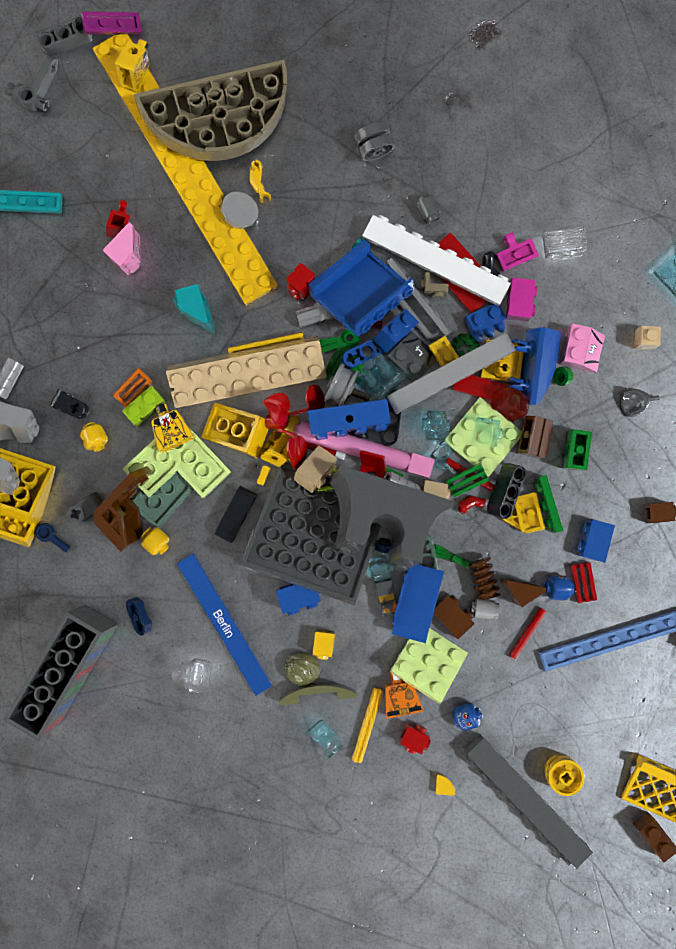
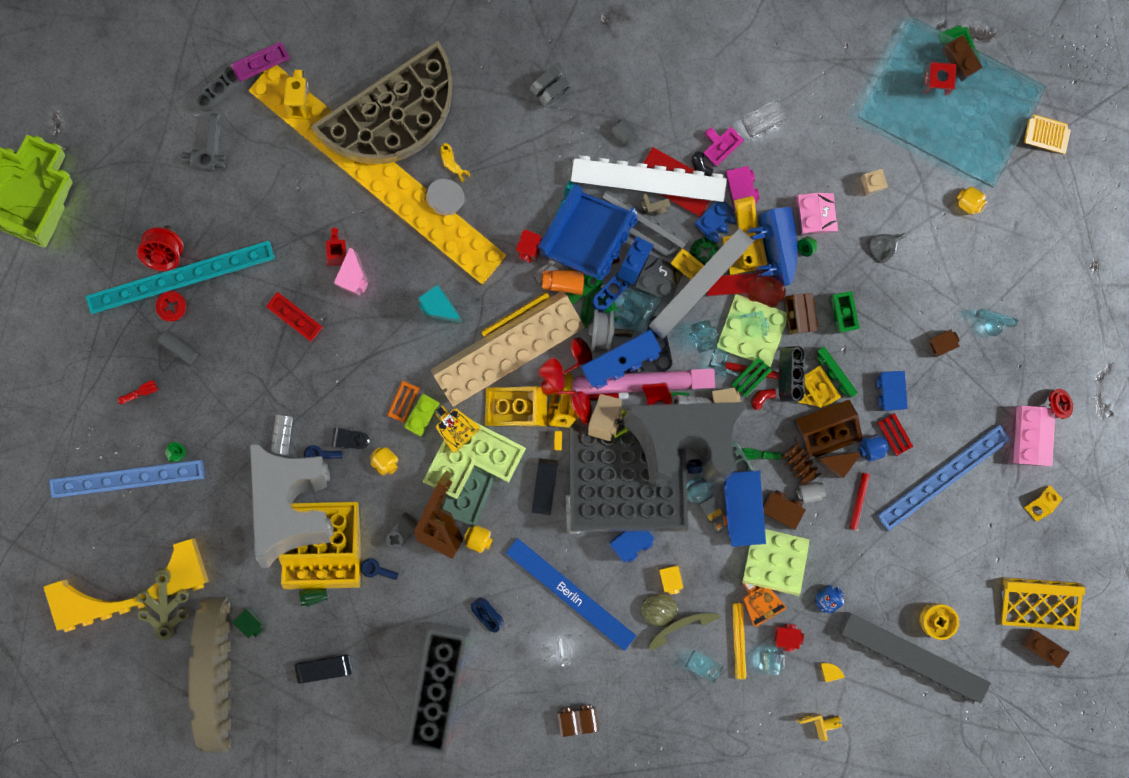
camera: 20 degrees left, 0 degrees up
none -> red plate [266,292,324,342]
none -> dark blue plate [304,445,343,459]
none -> orange plant [541,270,584,295]
none -> reddish brown brick [557,704,599,737]
none -> yellow tile [734,196,758,233]
none -> clear light blue head [759,646,785,675]
none -> reddish brown slope [796,399,863,460]
none -> yellow bracket [796,713,842,741]

